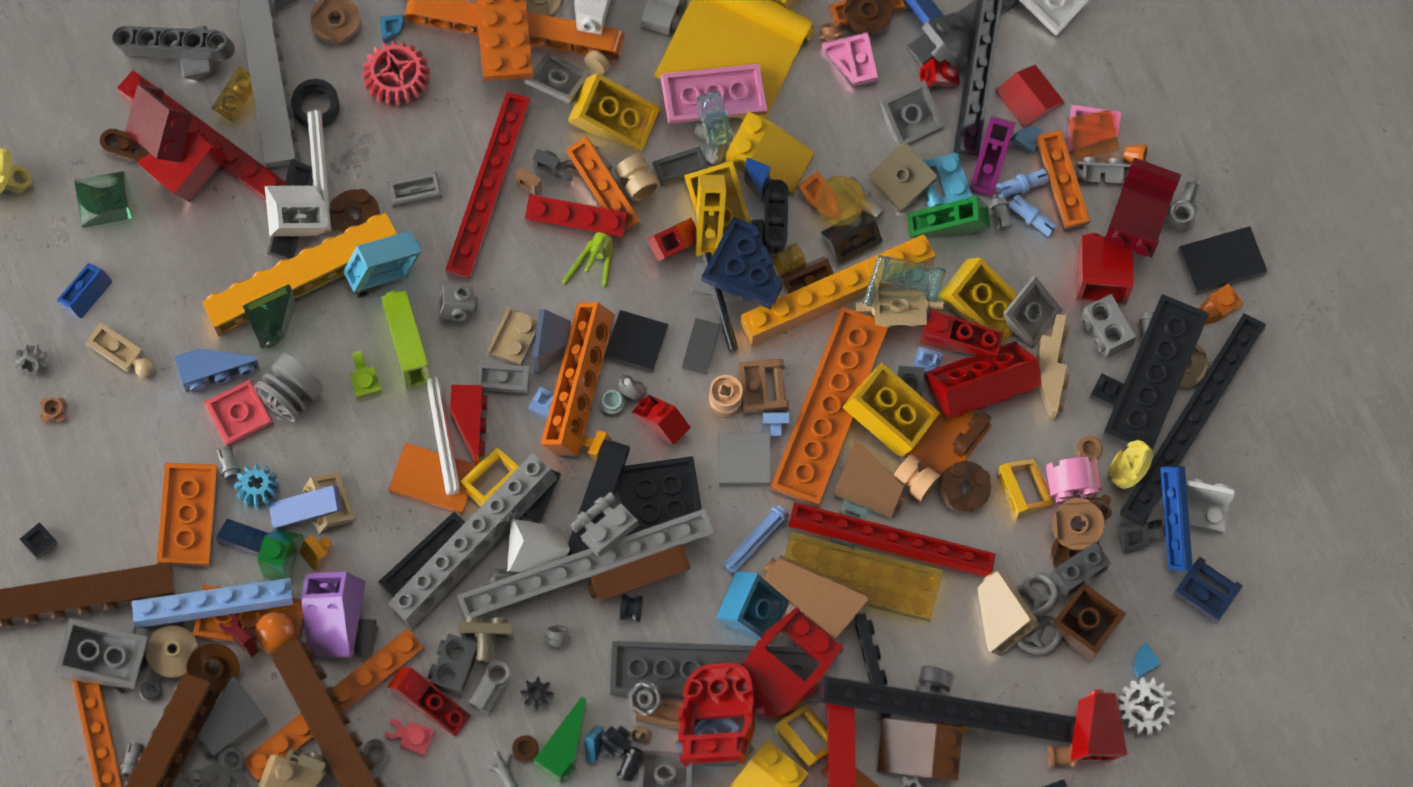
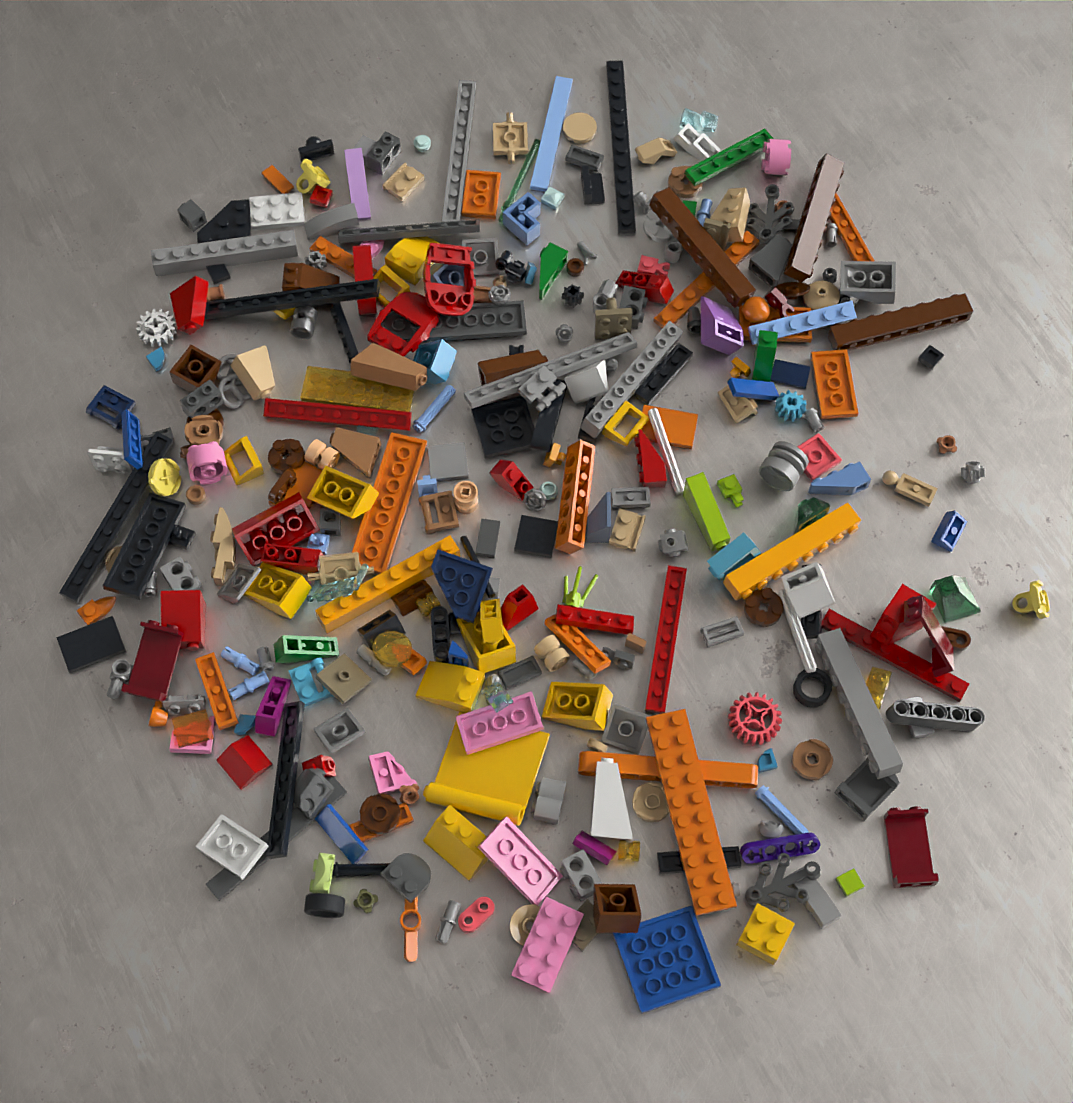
camera: 175 degrees right, 5 degrees down
light blue tile [528,386,554,420] -> none

